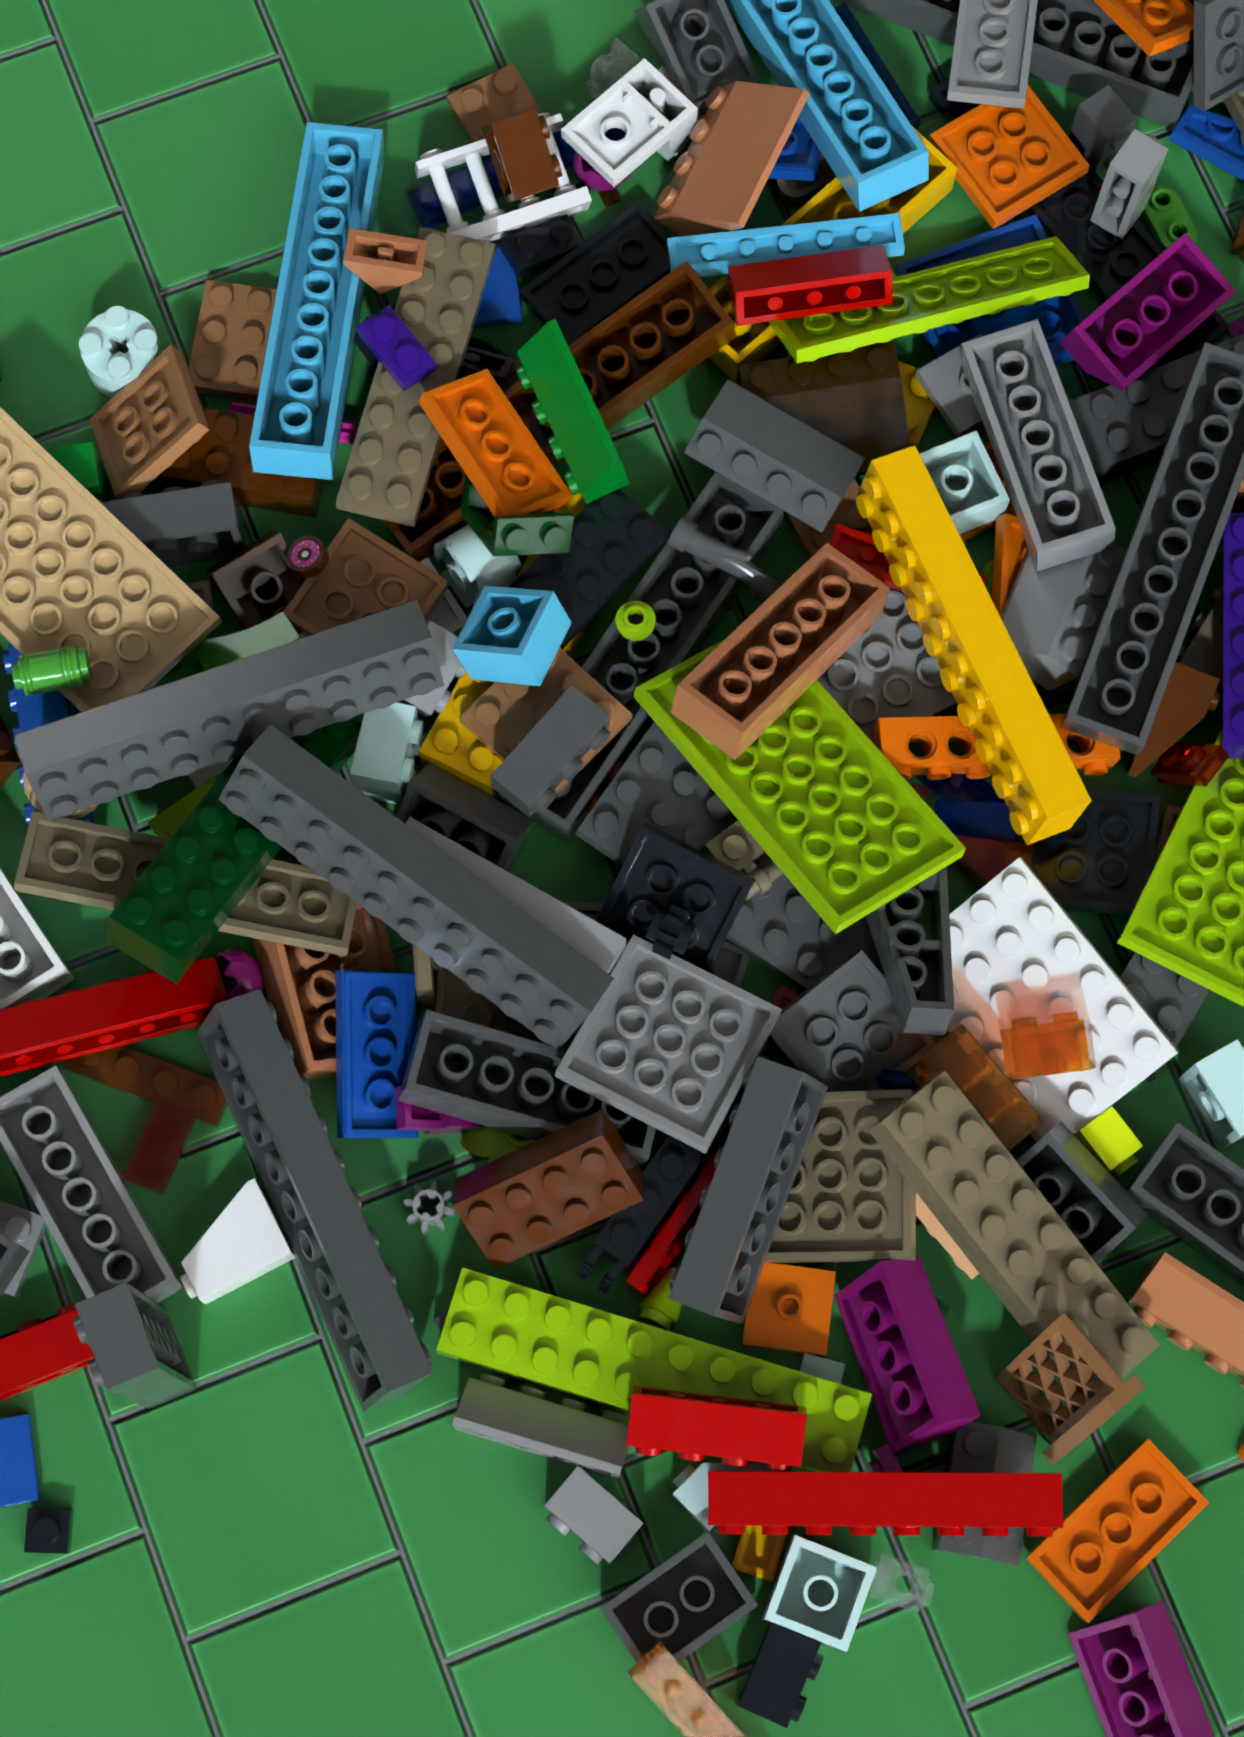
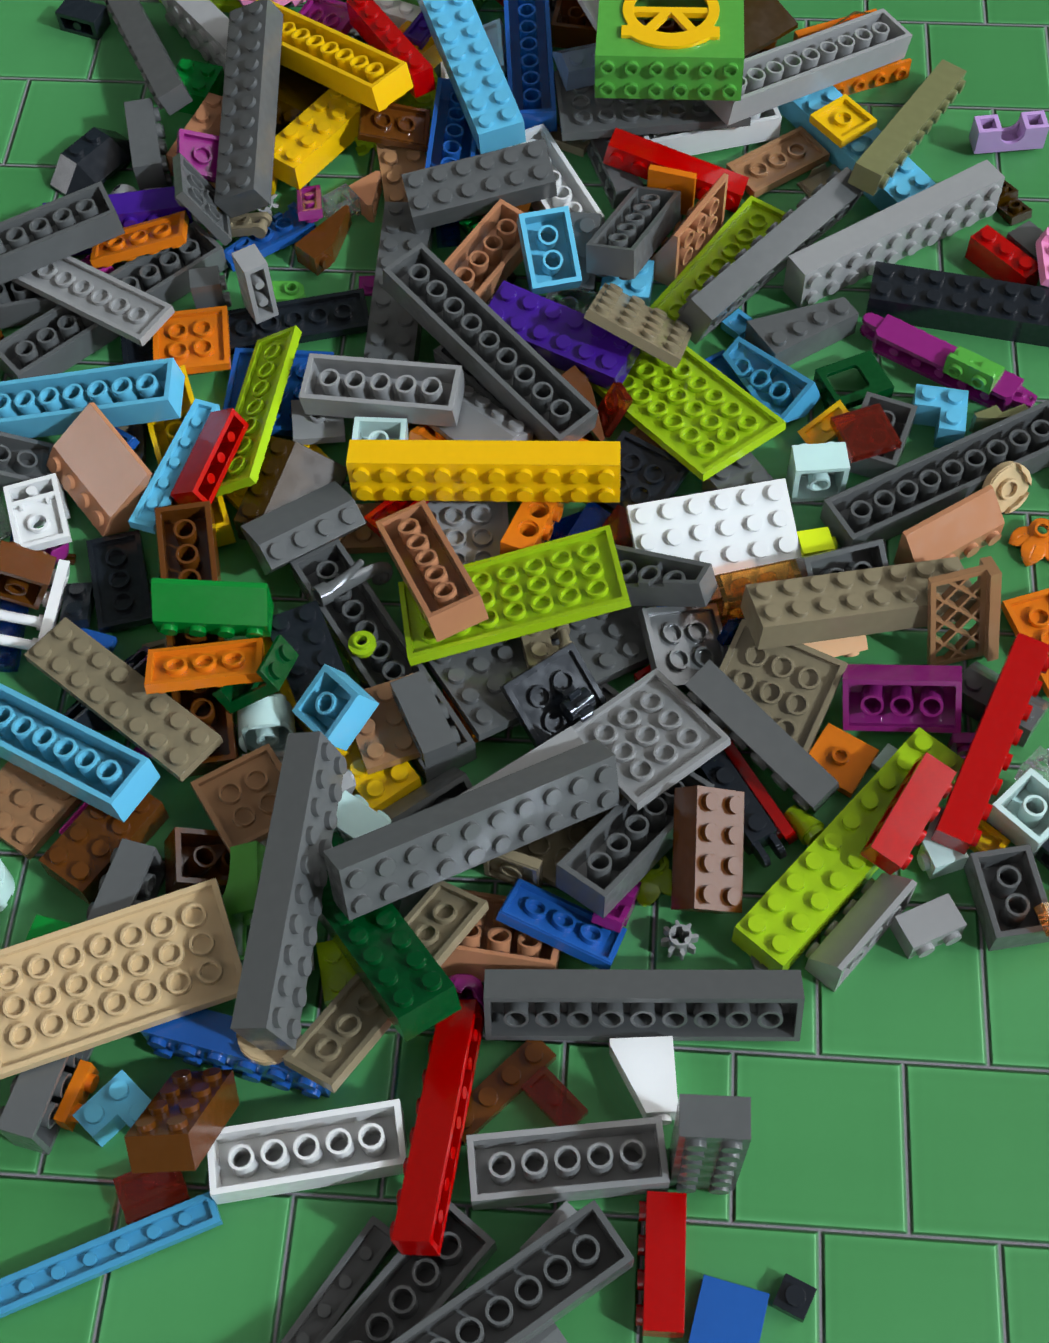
camera: 60 degrees left, 15 degrees down
bright green head [11,645,92,696] -> none
medium nougat plate [90,345,210,499] -> none
tile [286,536,329,578] -> none
nougat slope [343,228,427,294] -> none
dark purple plate [357,306,436,391] -> none
clear orange brick [1000,1011,1096,1080] -> none
magenta slope [1060,233,1236,391] -> none

